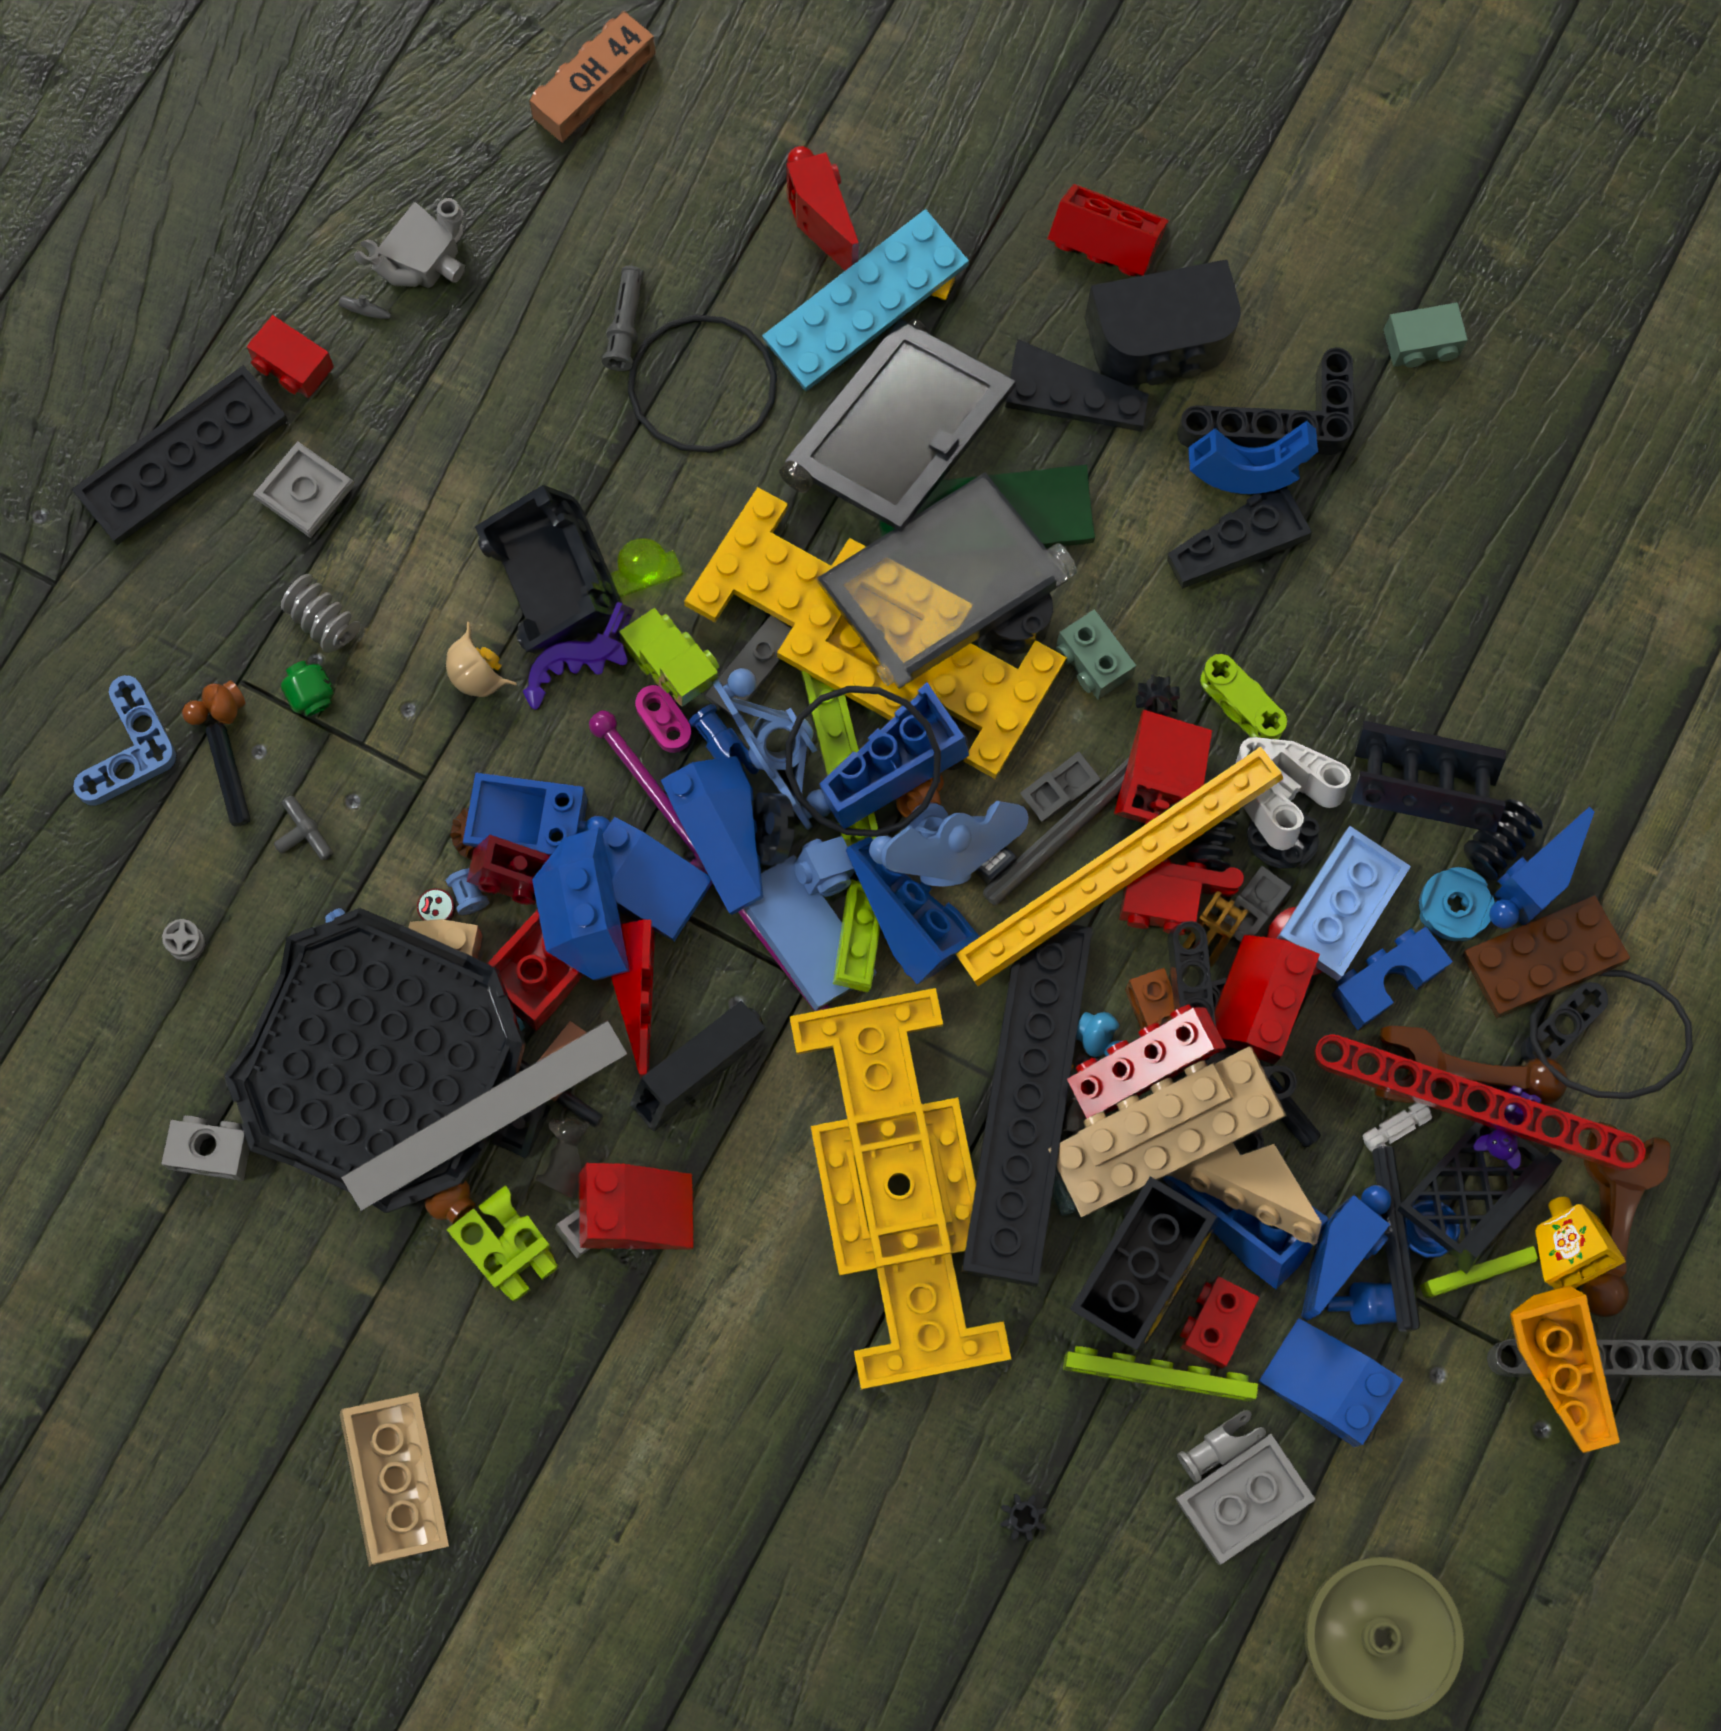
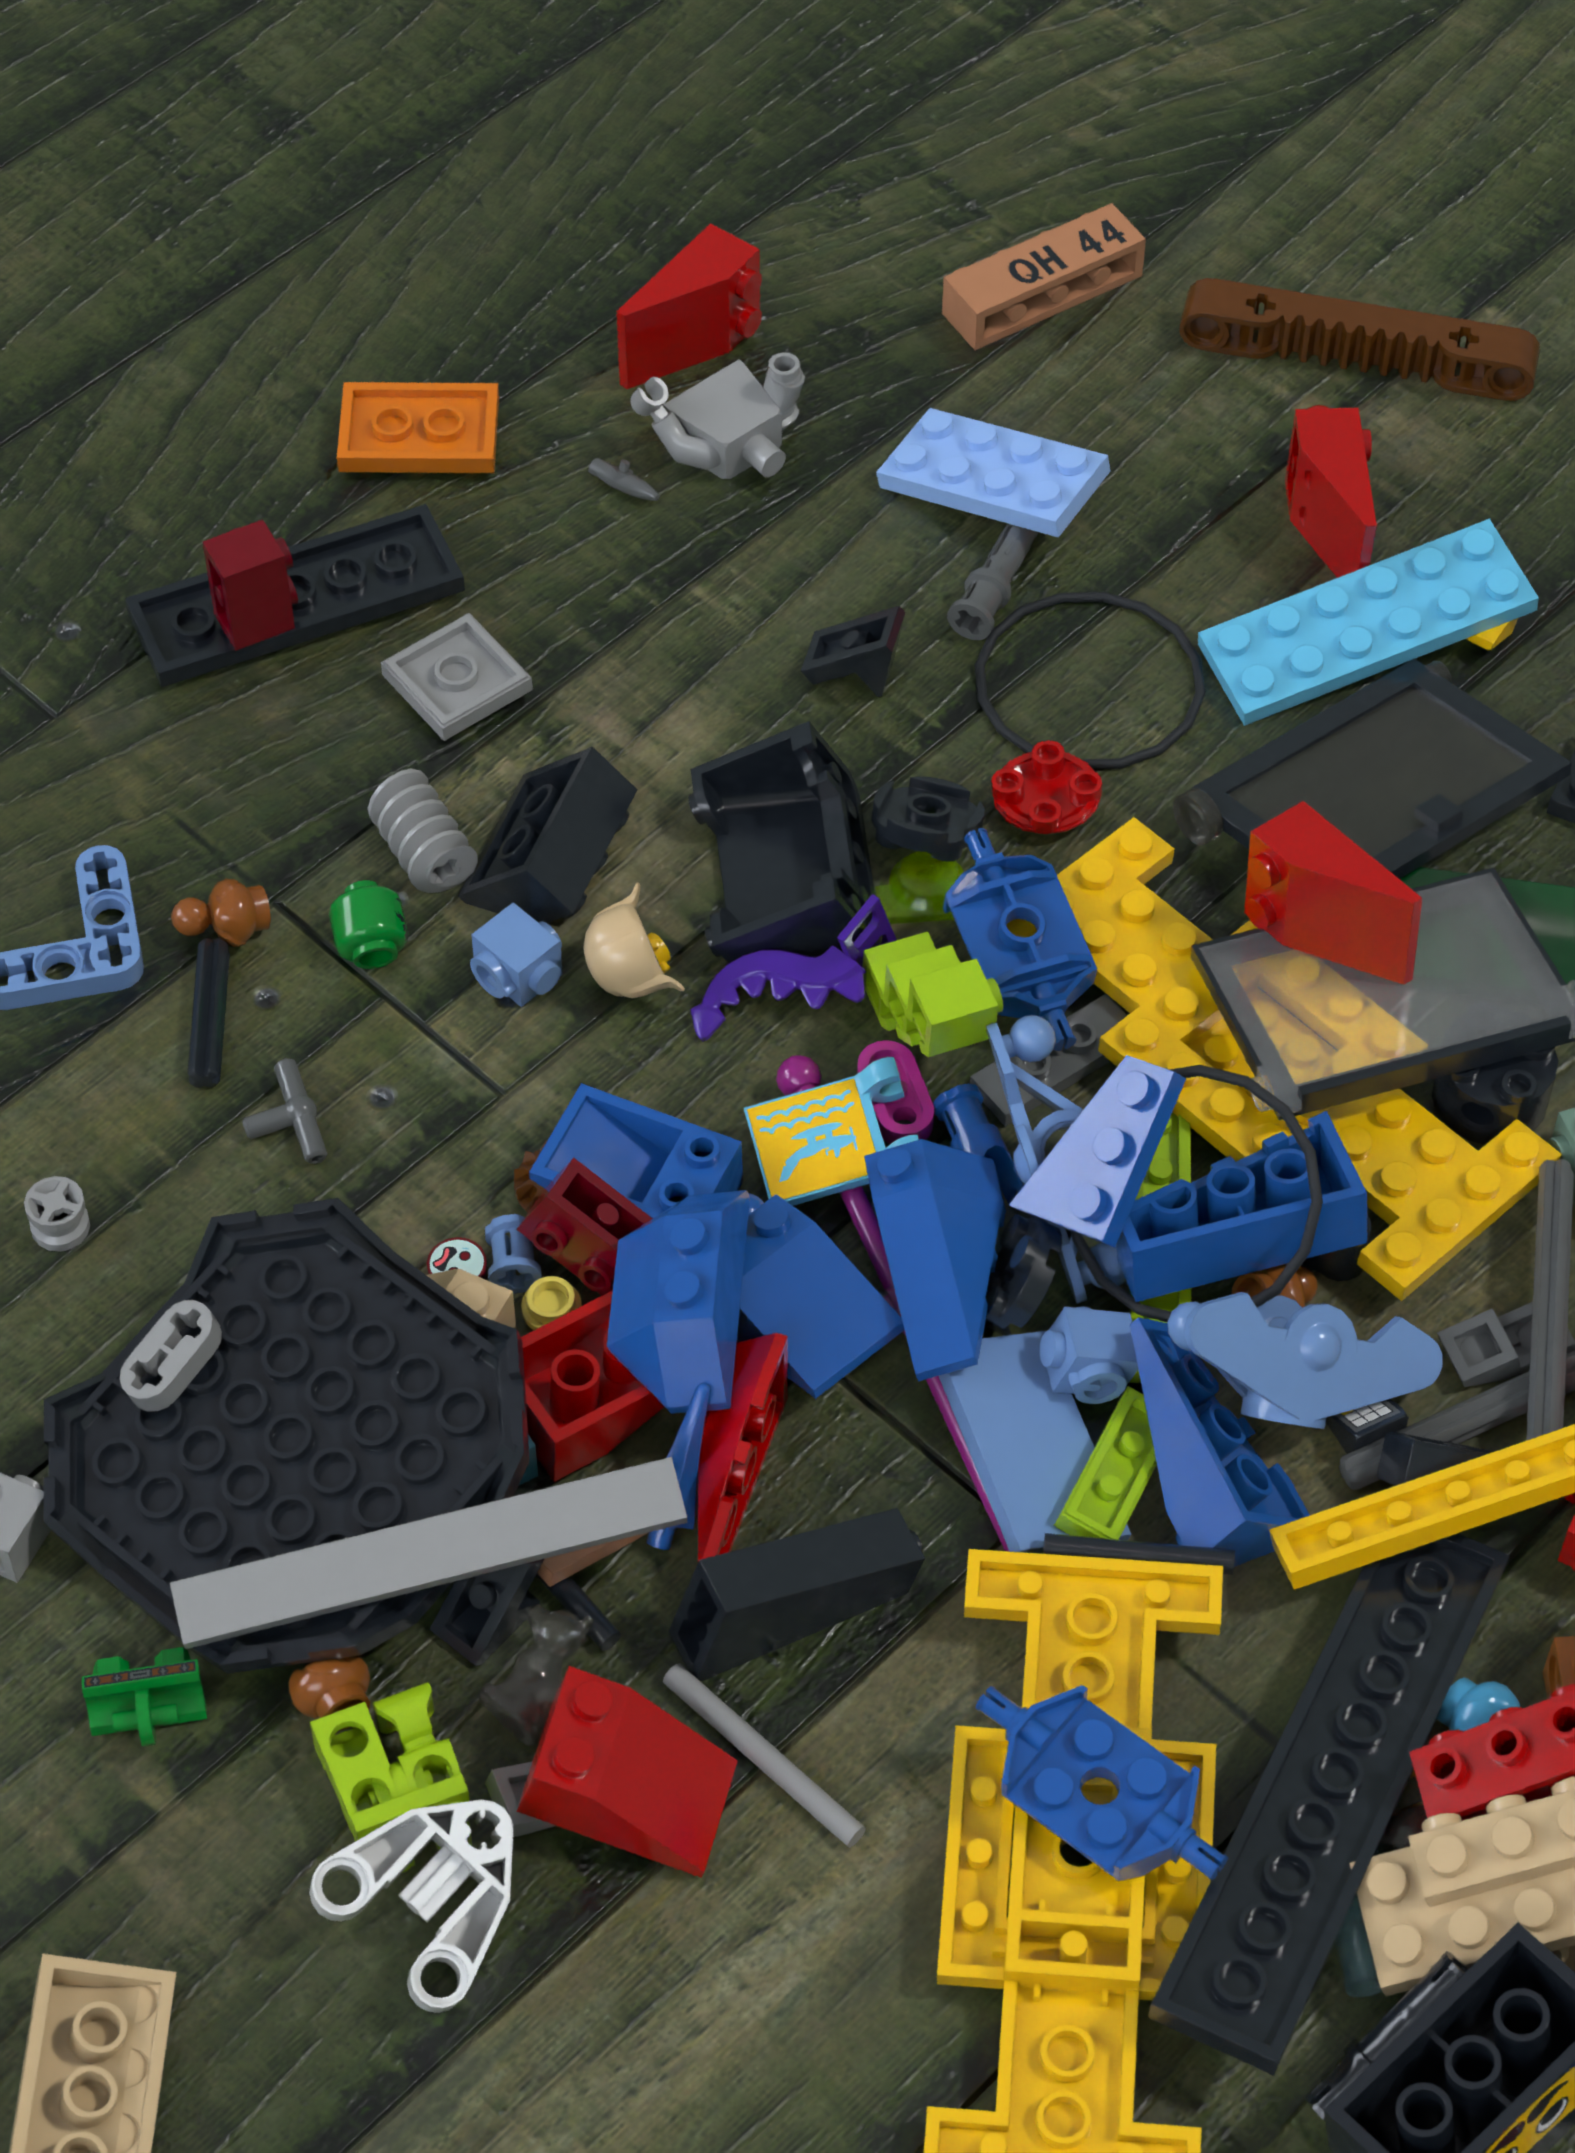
camera: 20 degrees right, 20 degrees down
red brick [246,315,334,399] -> none
none -> green hips [82,1647,207,1747]
none -> light grey beam [120,1300,222,1411]
none -> dark red brick [202,519,298,651]
none -> white connector [309,1800,513,2013]
none -> orange plate [337,382,499,473]
none -> black slope [458,747,638,923]
none -> medium blue brick [470,902,563,1007]
none -> light yellow plate [521,1276,582,1330]
none -> red slope [617,223,762,389]
none -> blue piece [646,1383,710,1550]
none -> light grey bar [663,1663,866,1848]
none -> flag [744,1057,919,1206]
none -> black slope [801,606,905,698]
none -> black plate [871,776,985,862]
none -> light blue plate [876,408,1111,538]
none -> blue plate [943,828,1097,1051]
none -> blue plate [976,1685,1228,1881]
none -> red dish [991,740,1102,834]
none -> wing [1009,1055,1186,1248]
none -> black bar [1043,1533,1235,1575]
none -> reddish brown gear [1179,278,1540,401]
none -> red slope [1244,801,1423,985]
none -> black pin [1306,1951,1469,2121]
none -> black slope [1377,1431,1495,1486]
none -> dark grey axle [1526,1159,1574,1441]

